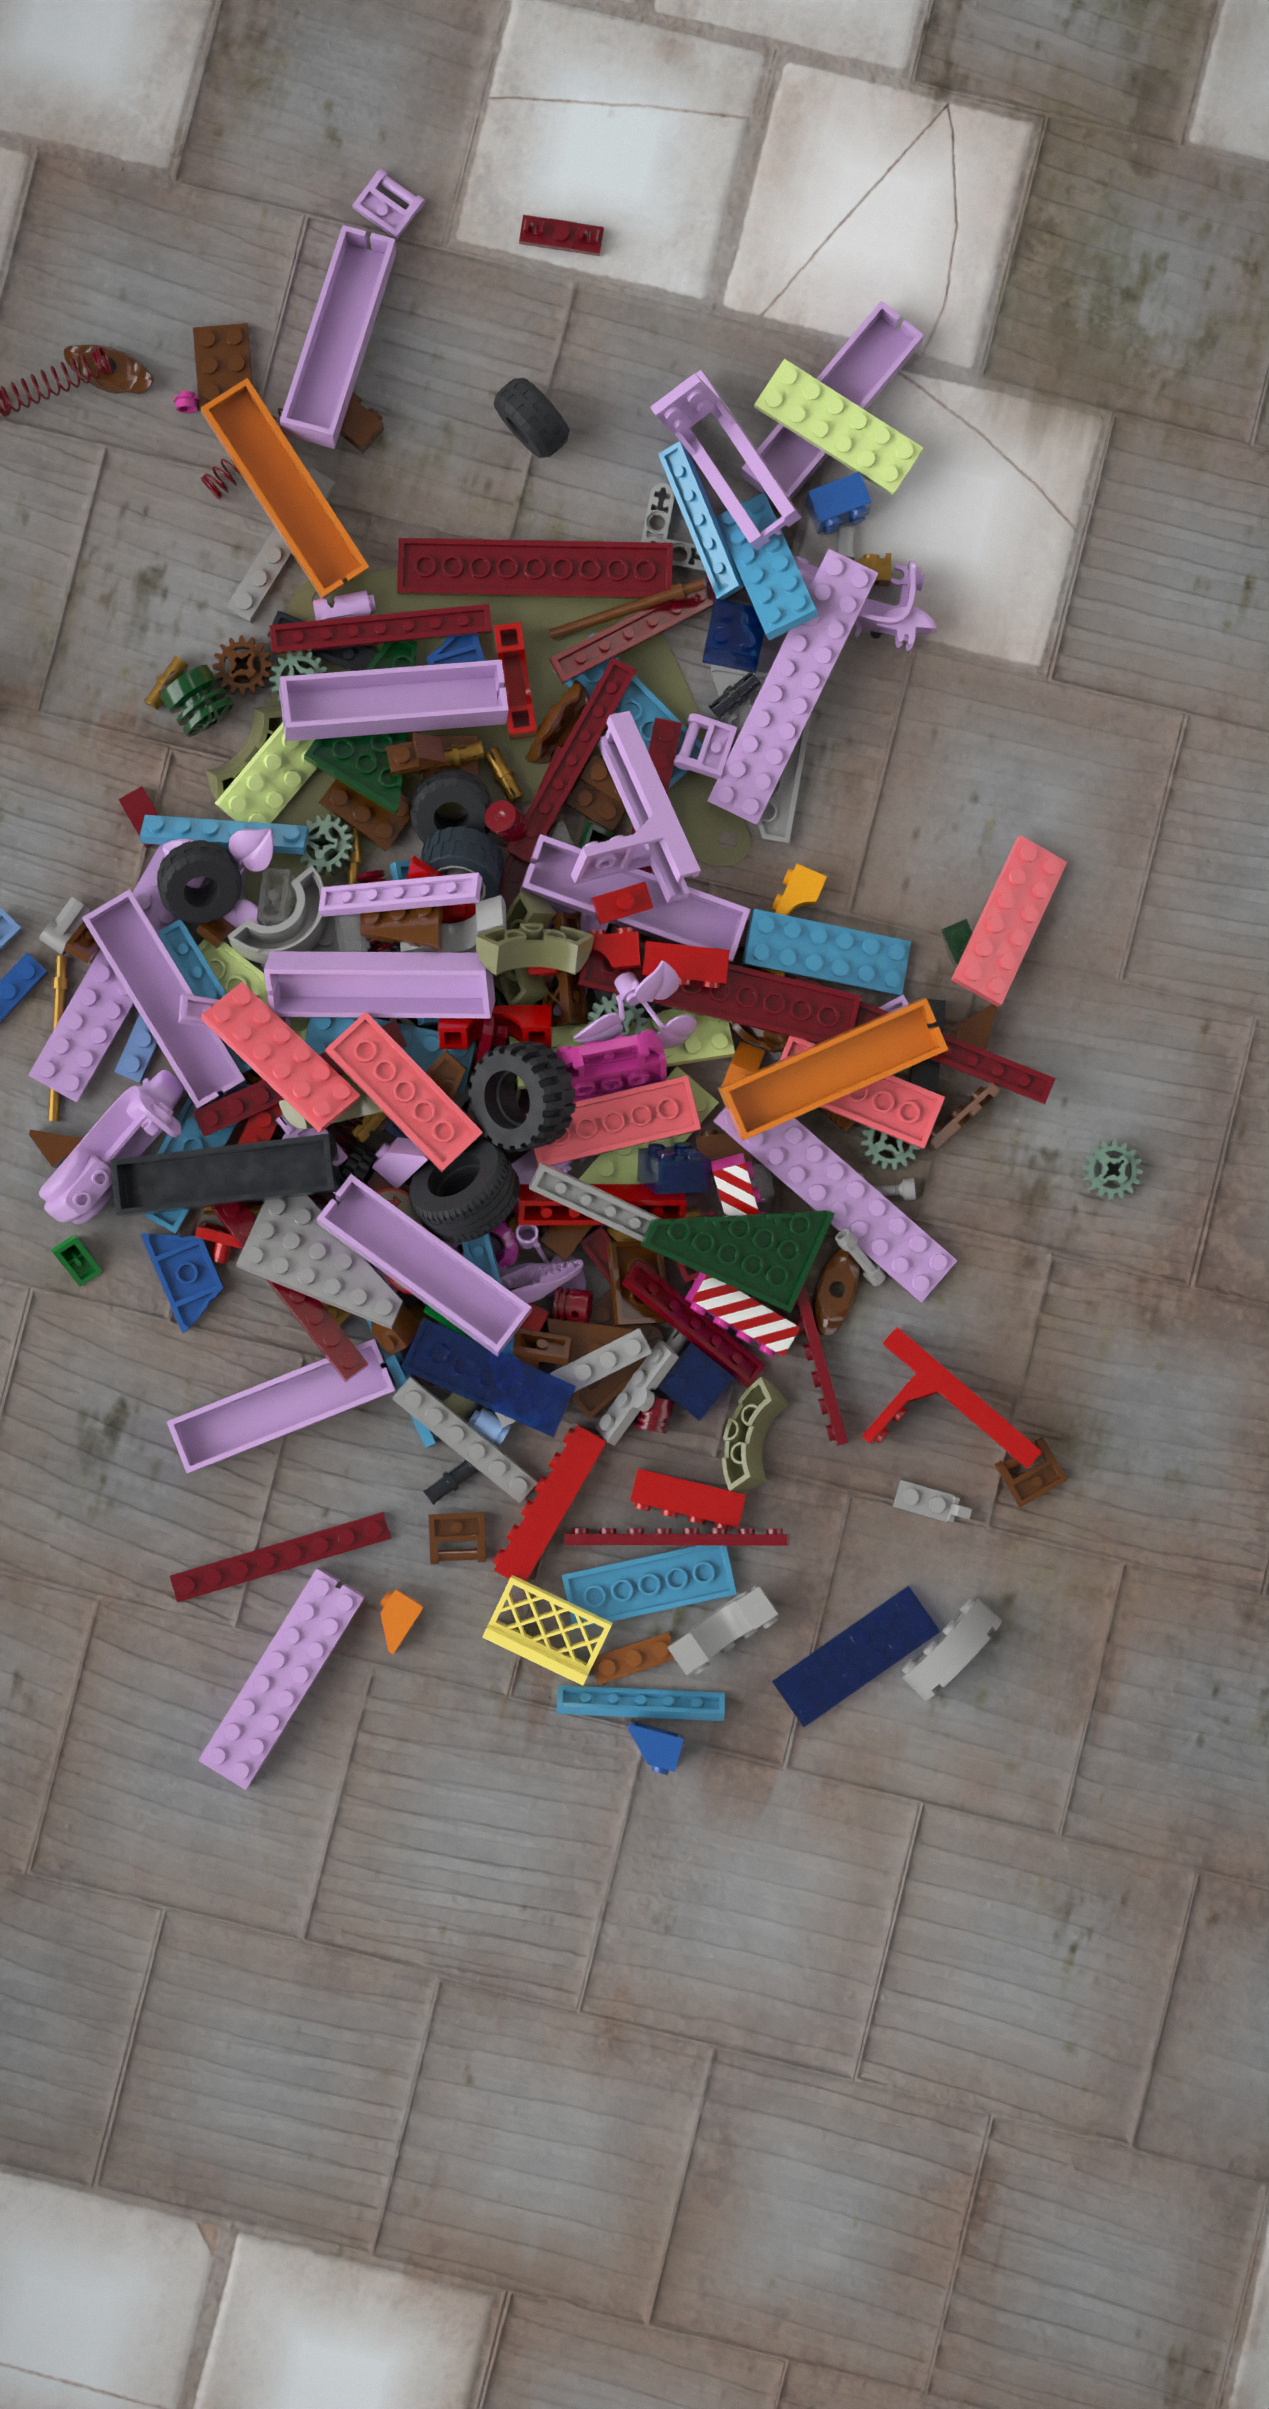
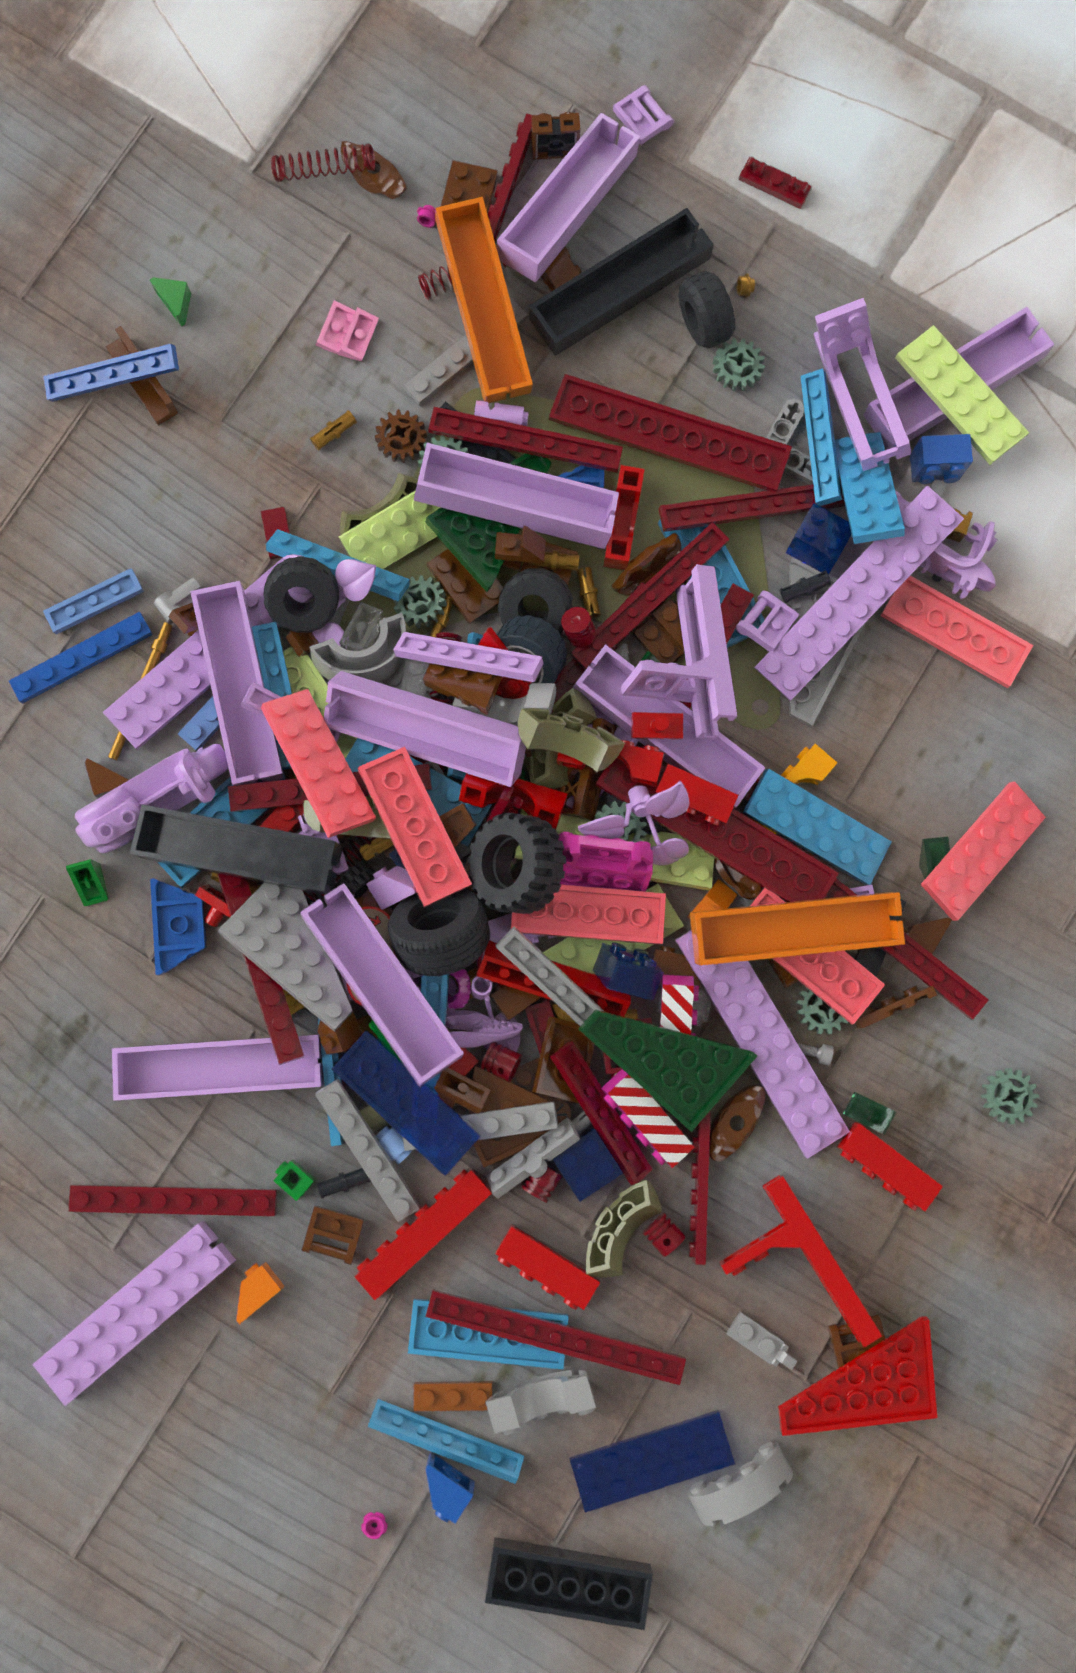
camera: 15 degrees right, 5 degrees down
dark green wheel [160,665,234,737] -> none
light yellow fence [482,1575,613,1685] -> none
reddish brown bar [549,578,707,640] -> none
dark red plate [565,1528,790,1546] -> none
light grey bar [835,1229,886,1286] -> none
none -> green brick [273,1159,317,1201]
none -> bright pink slope [316,300,379,361]
none -> dark pink plate [361,1512,388,1539]
none -> dark red plate [425,1289,686,1385]
none -> black brick [485,1537,653,1630]
none -> dark red plate [488,113,532,243]
none -> black piece [529,208,714,356]
none -> piece [531,112,580,160]
none -> dark red piece [643,1212,686,1257]
none -> sand green gear [712,338,765,391]
none -> pearl gold plate [737,273,755,298]
none -> red wing [778,1316,937,1436]
none -> red brick [837,1122,943,1212]
none -> clear green slope [843,1092,897,1135]
none -> coral plate [880,576,1033,688]

